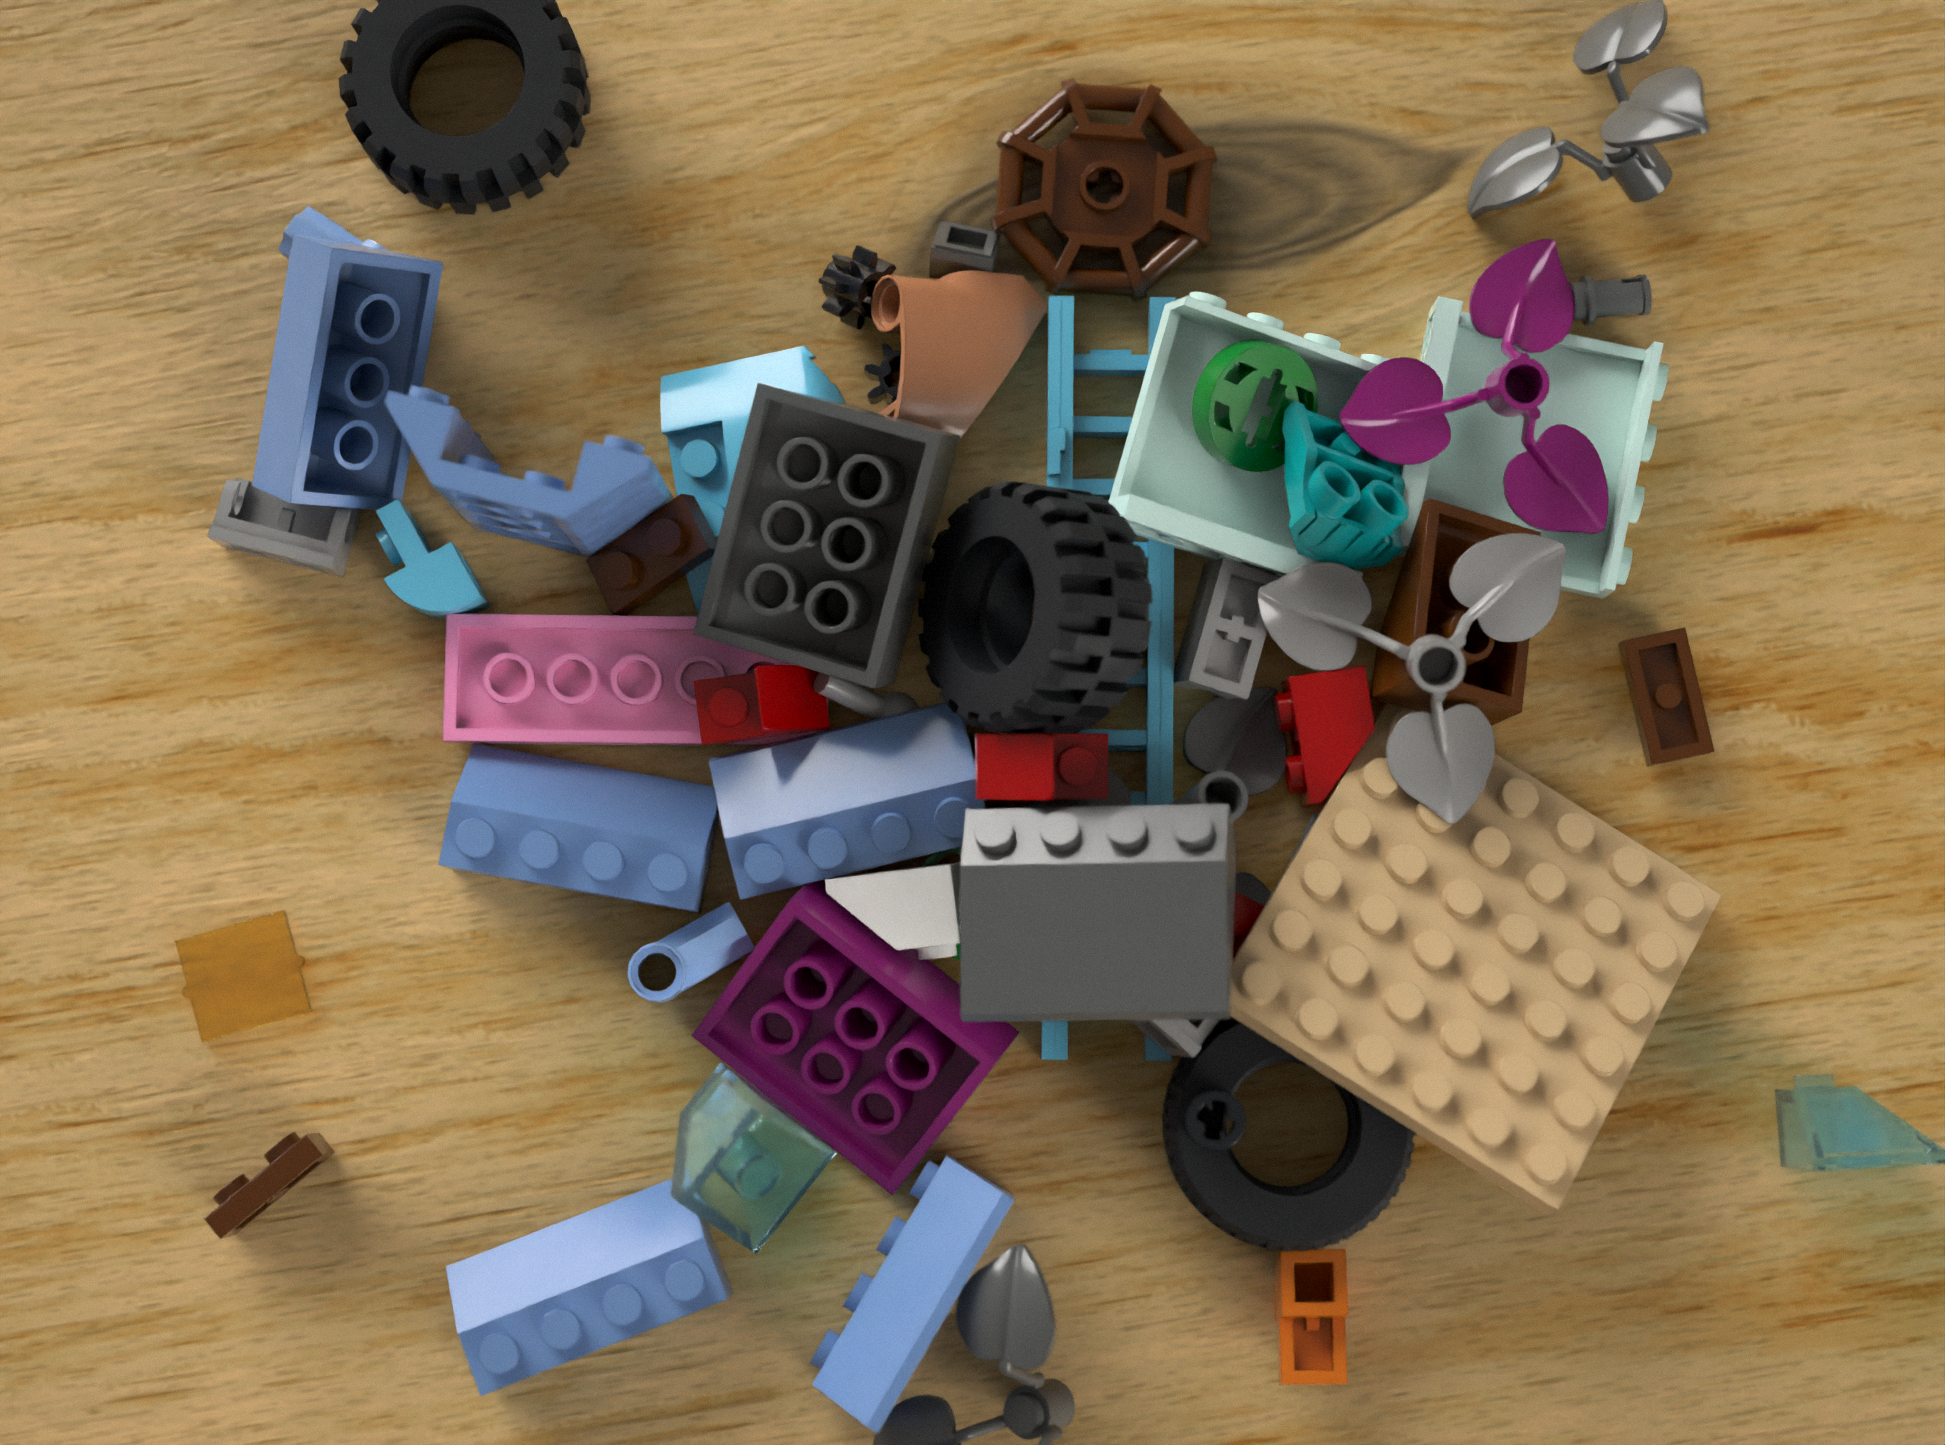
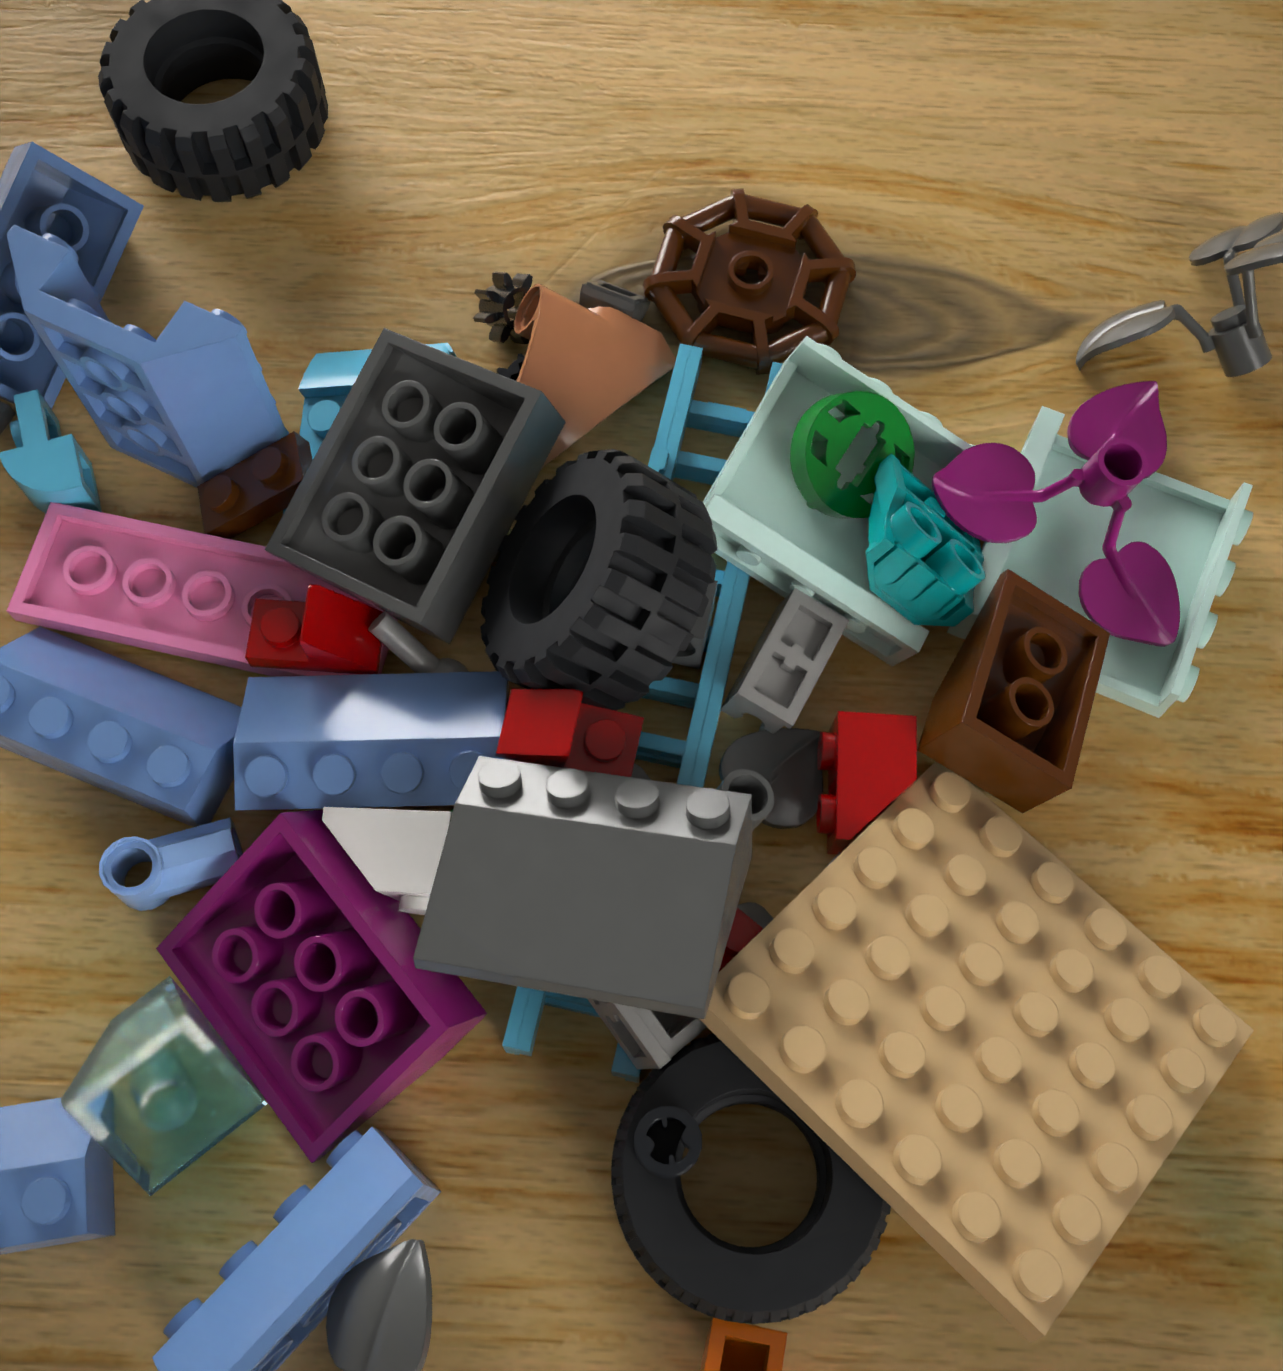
camera: 10 degrees right, 15 degrees down
light grey plant [1257,533,1566,823] -> none
dark grey pin [1569,274,1652,325] -> none
reddish brown plate [1618,627,1715,767] -> none

